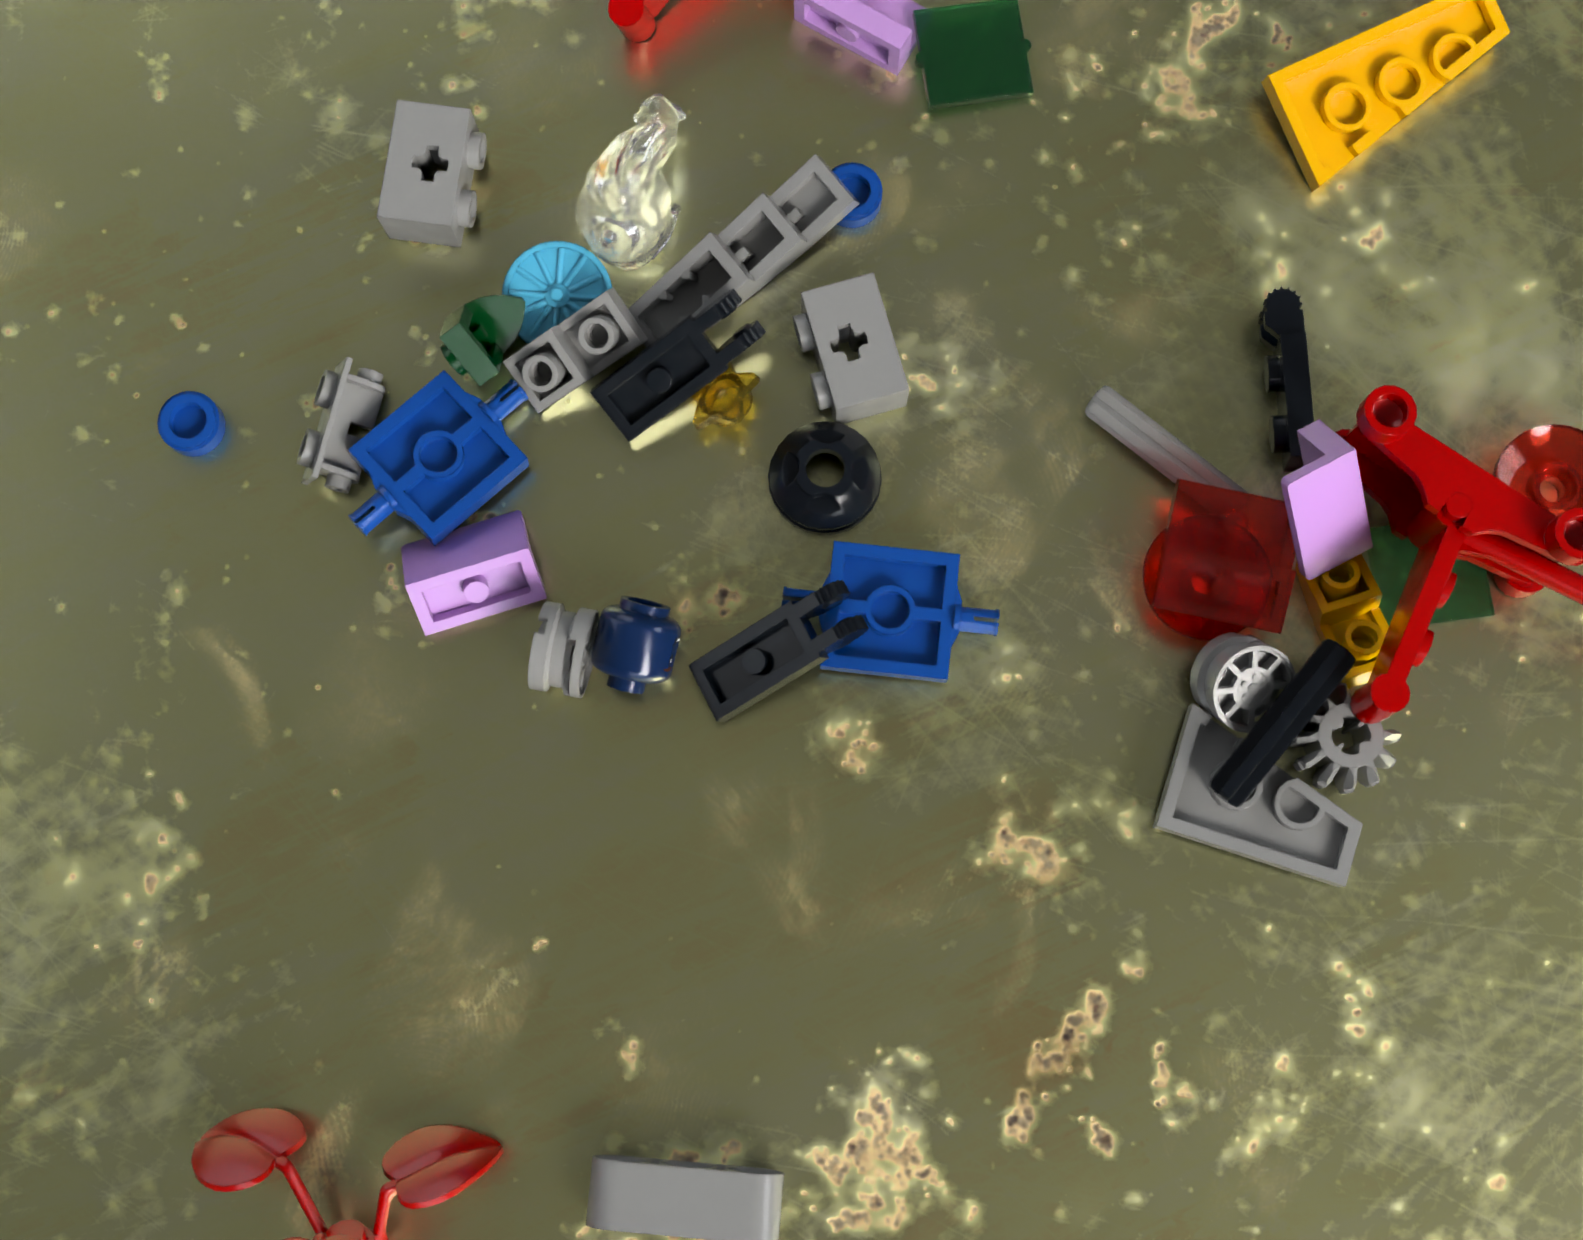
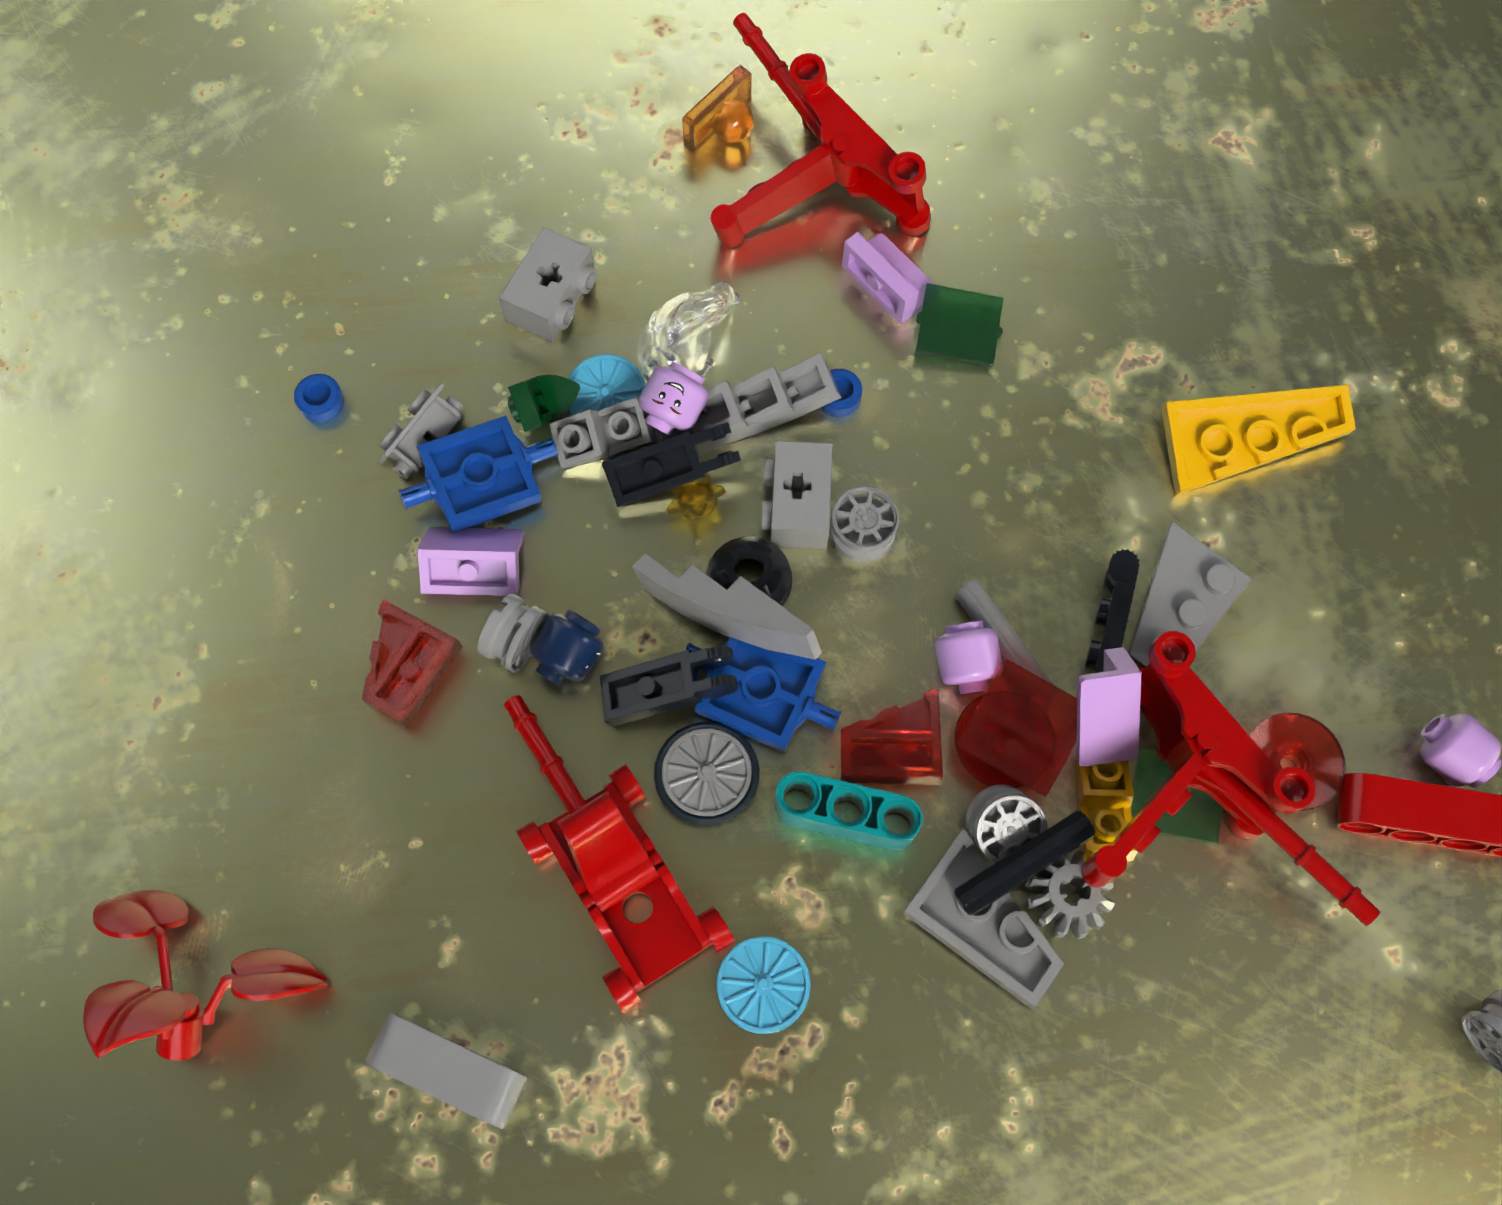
camera: 15 degrees right, 10 degrees down
none -> clear red wing [362,600,463,728]
none -> red piece [504,695,735,1013]
none -> light grey slope [632,553,822,660]
none -> lavender head [638,361,709,436]
none -> light grey wheel [654,722,760,825]
none -> medium azure wheel [716,936,811,1034]
none -> teal beam [775,771,923,850]
none -> light grey wheel [830,486,899,562]
none -> clear red wing [840,689,943,785]
none -> lavender head [935,621,1003,694]
none -> light grey wing [1128,522,1252,668]

